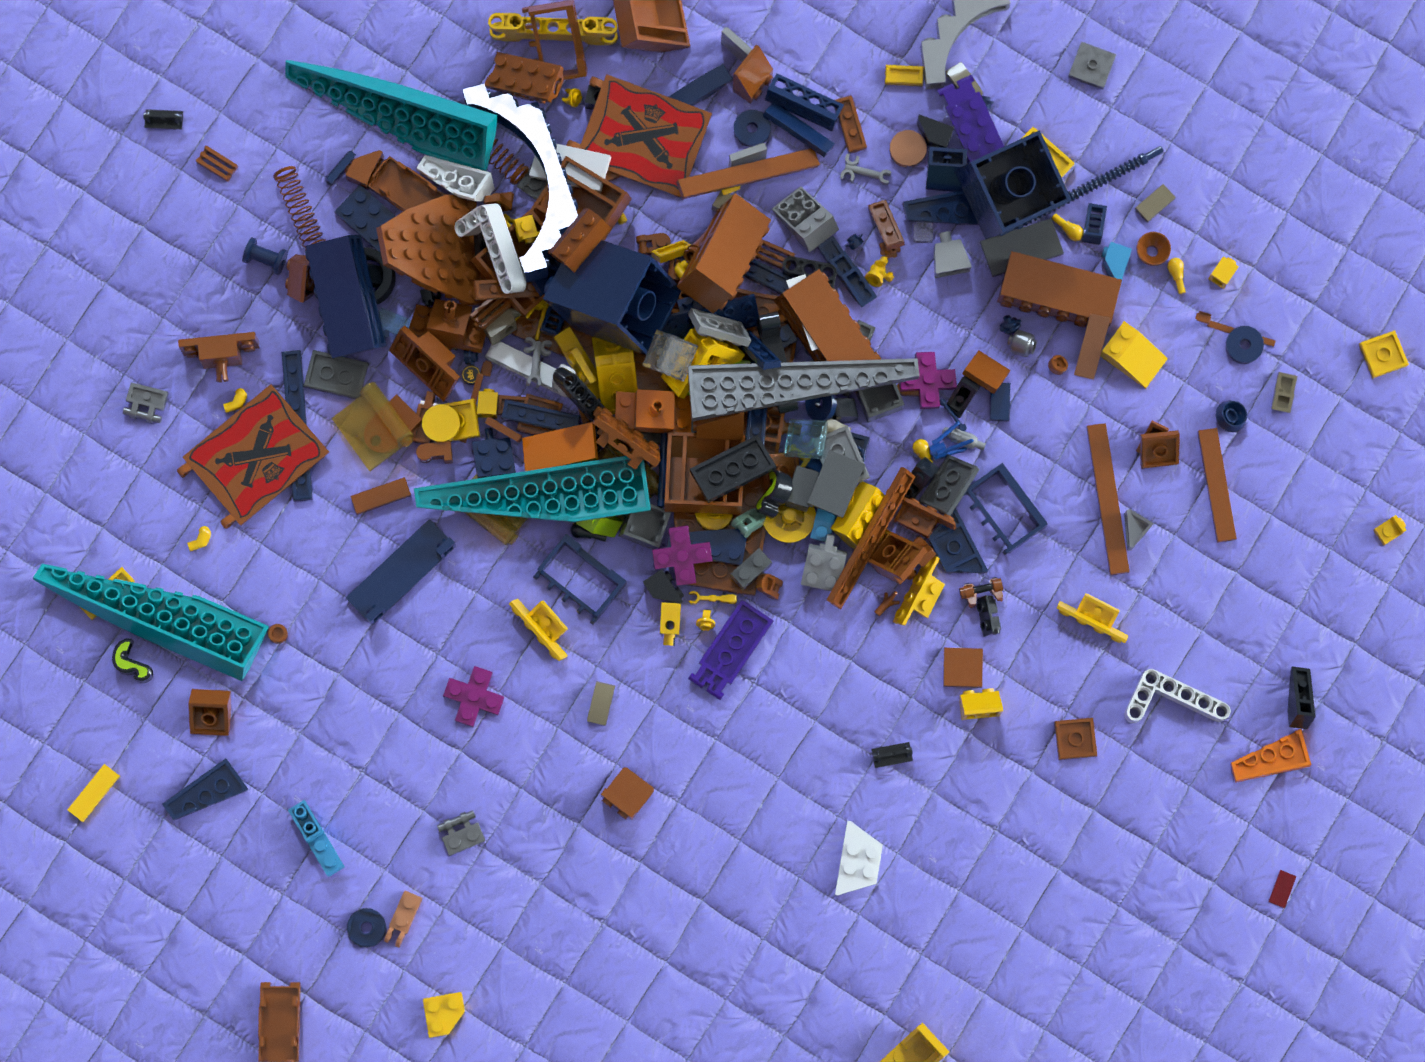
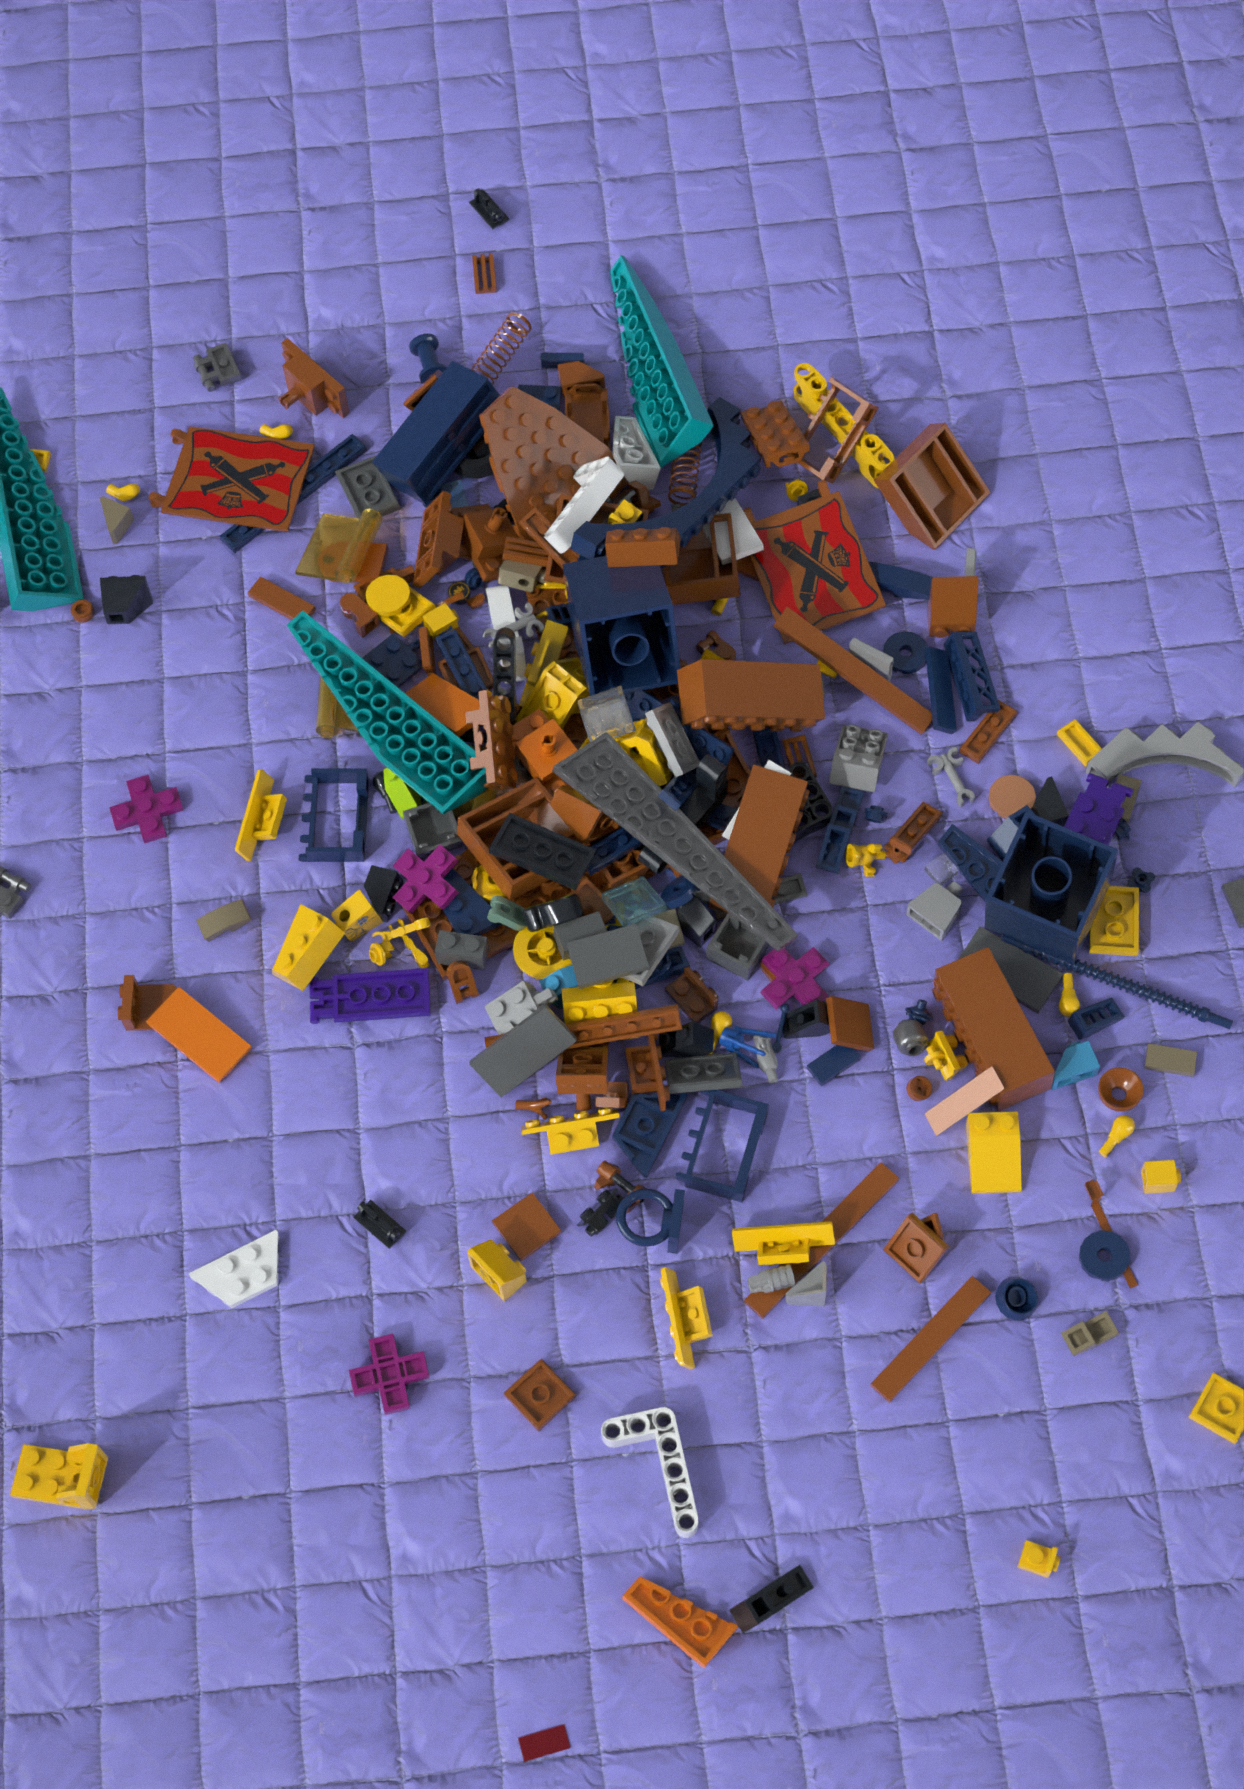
camera: 60 degrees right, 15 degrees down
dark blue bracket [346,519,456,625] -> none
none -> dark tan slope [99,496,134,545]
none -> black slope [100,575,153,624]
none -> orange tile [146,987,252,1084]
none -> yellow wedge [272,904,345,991]
none -> magenta plate [349,1334,430,1415]
none -> yellow piece [372,917,431,945]
none -> dark grey tile [469,1004,577,1097]
none -> dark blue tile [616,1189,685,1254]
none -> reddish brown bracket [665,966,719,1023]
none -> yellow bracket [732,1221,835,1265]
none -> light grey hinge [747,1264,795,1293]
none -> yellow hips [924,1030,968,1081]
none -> dark blue plate [1128,867,1155,893]

